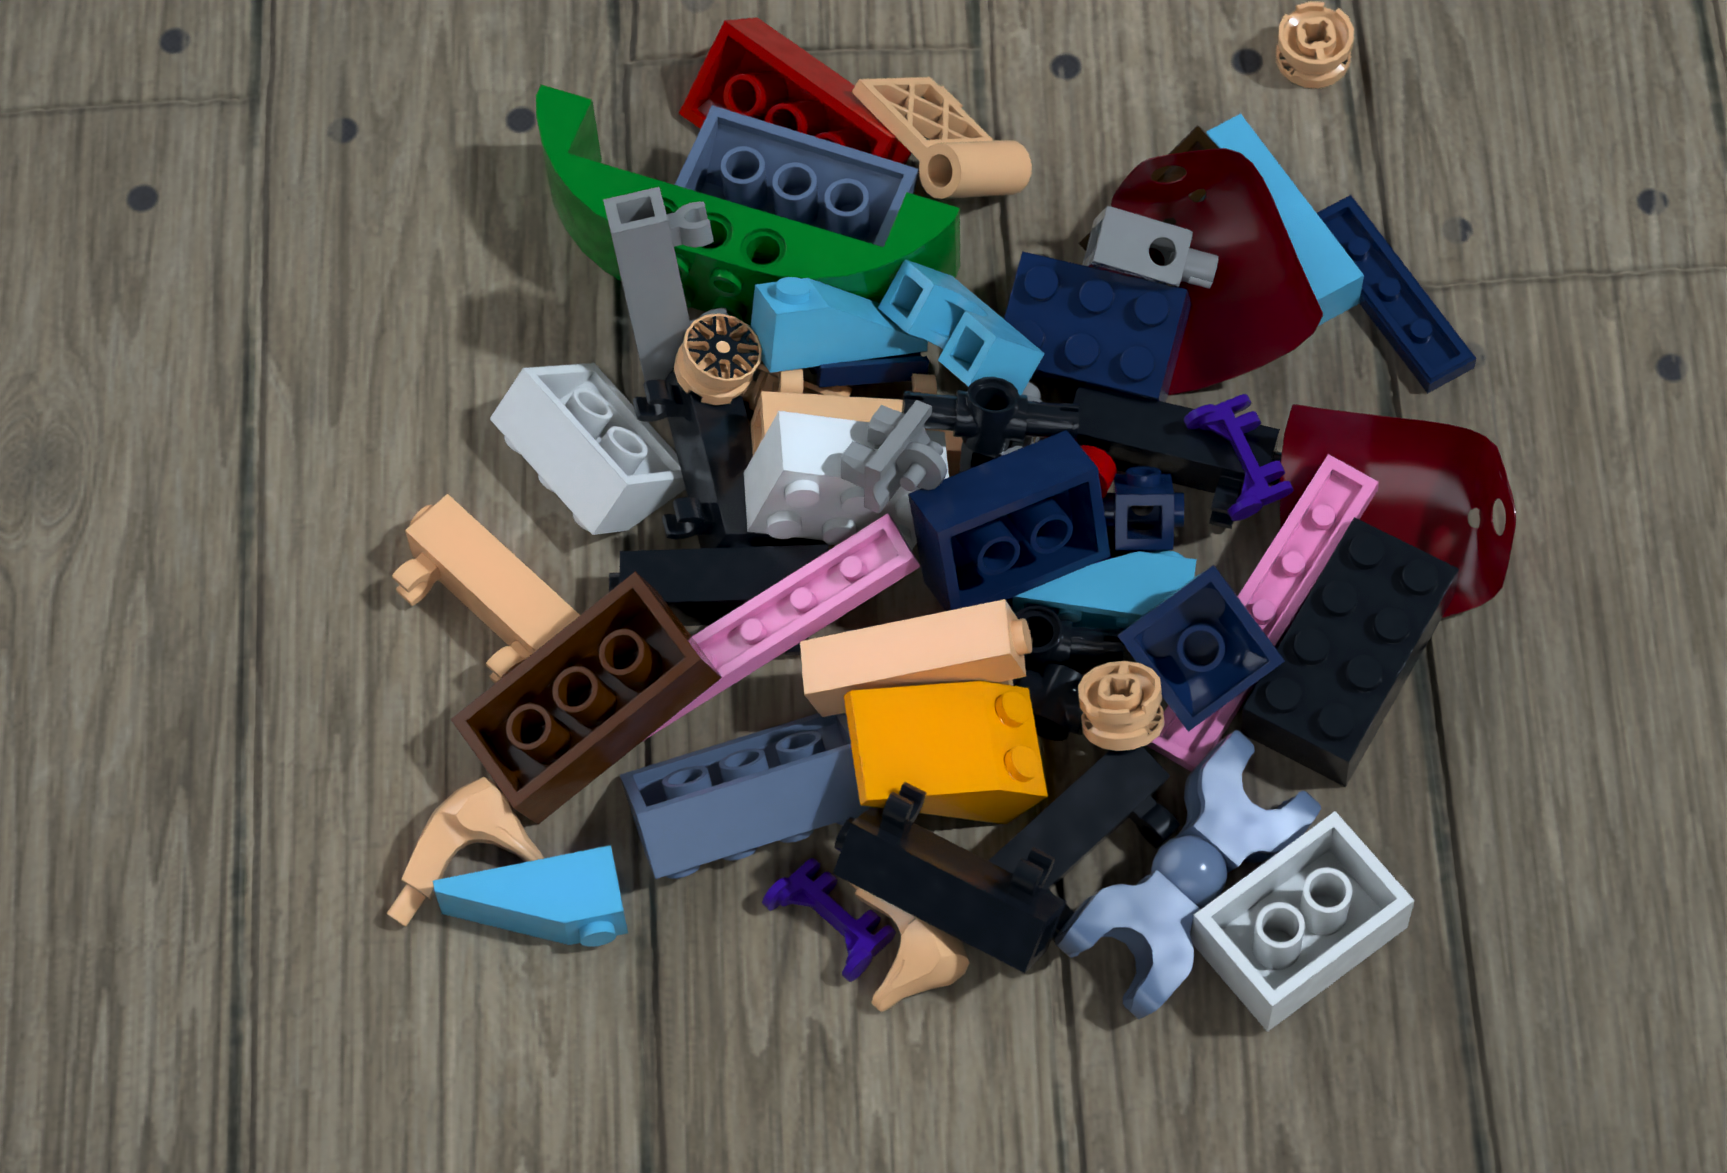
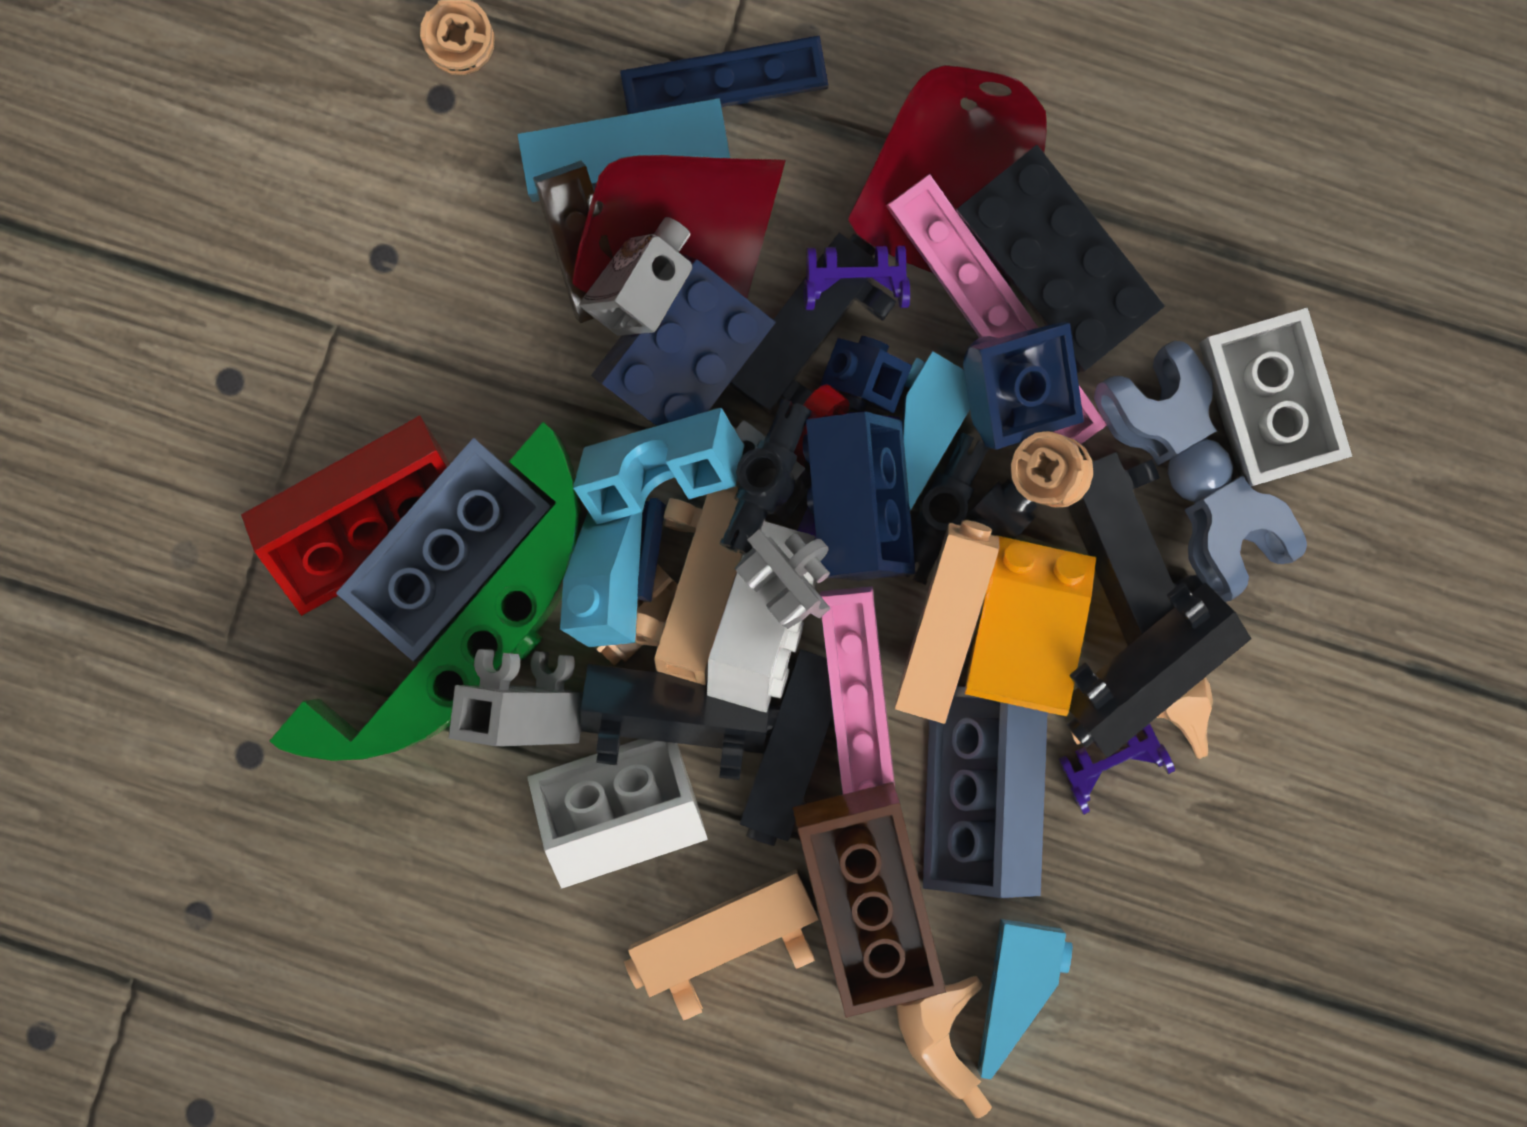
camera: 70 degrees left, 25 degrees up
light nougat wheel [674,313,762,405] -> none
light nougat piece [852,77,1032,199] -> none

